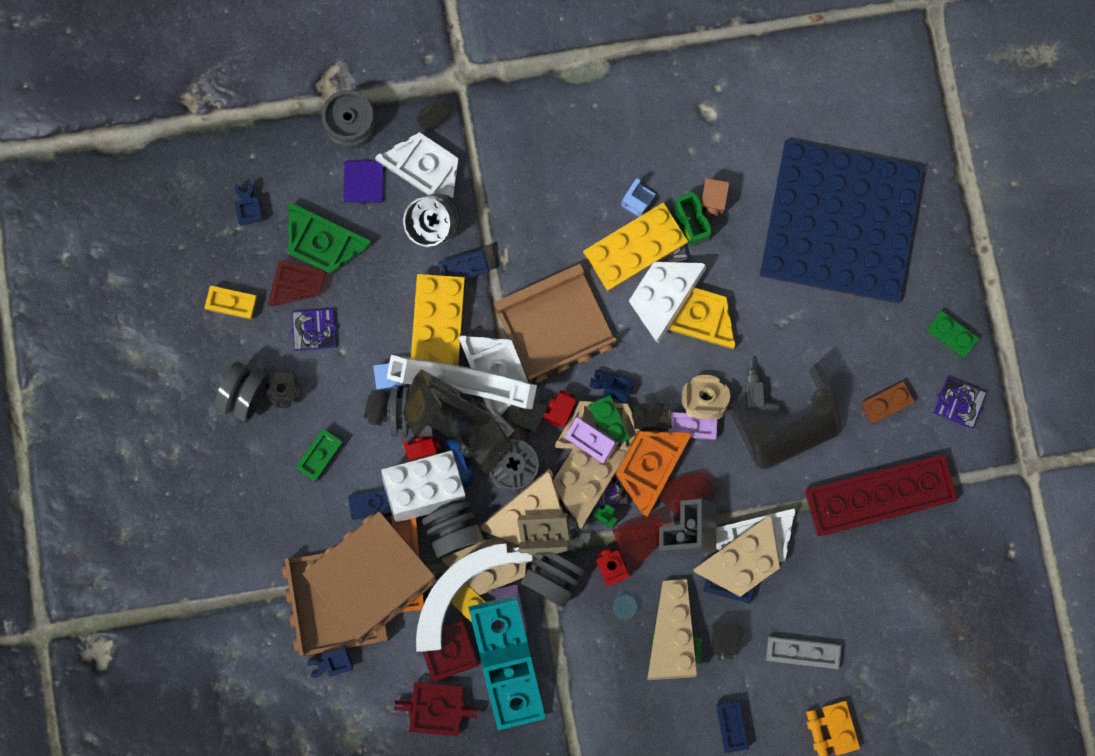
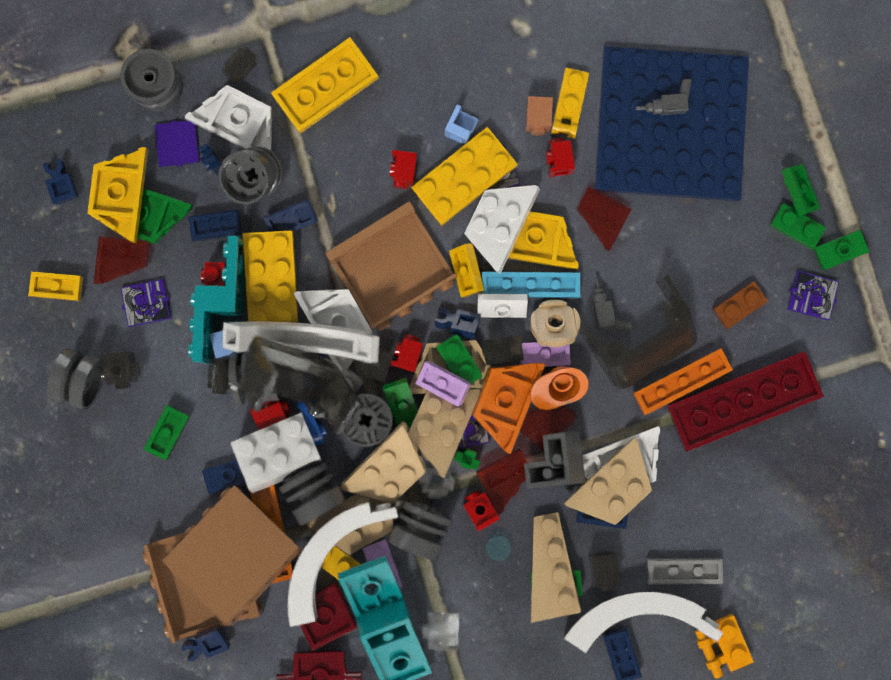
camera: 10 degrees left, 5 degrees up
dark tan bracket [517,513,571,555] -> none
green brick [675,192,711,247] -> none
none -> yellow wing [87,147,148,243]
none -> dark blue plate [188,210,242,242]
none -> teal bracket [188,236,245,364]
none -> dark blue plate [198,143,221,175]
none -> red brick [201,262,227,286]
none -> yellow plate [271,37,379,134]
none -> green plate [382,378,418,429]
none -> red brick [390,150,417,189]
none -> clear brick [423,612,459,651]
none -> yellow plate [449,243,484,298]
none -> white plate [477,294,528,318]
none -> medium azure plate [481,272,580,298]
none -> orange piece [530,366,588,410]
none -> red brick [546,138,575,178]
none -> yellow plate [551,68,589,139]
none -> white arch [564,592,723,653]
none -> clear red wing [576,187,632,252]
none -> orange plate [632,348,733,415]
none -> dark grey piece [636,79,692,115]
none -> green plate [781,164,821,216]
none -> green plate [813,230,870,271]

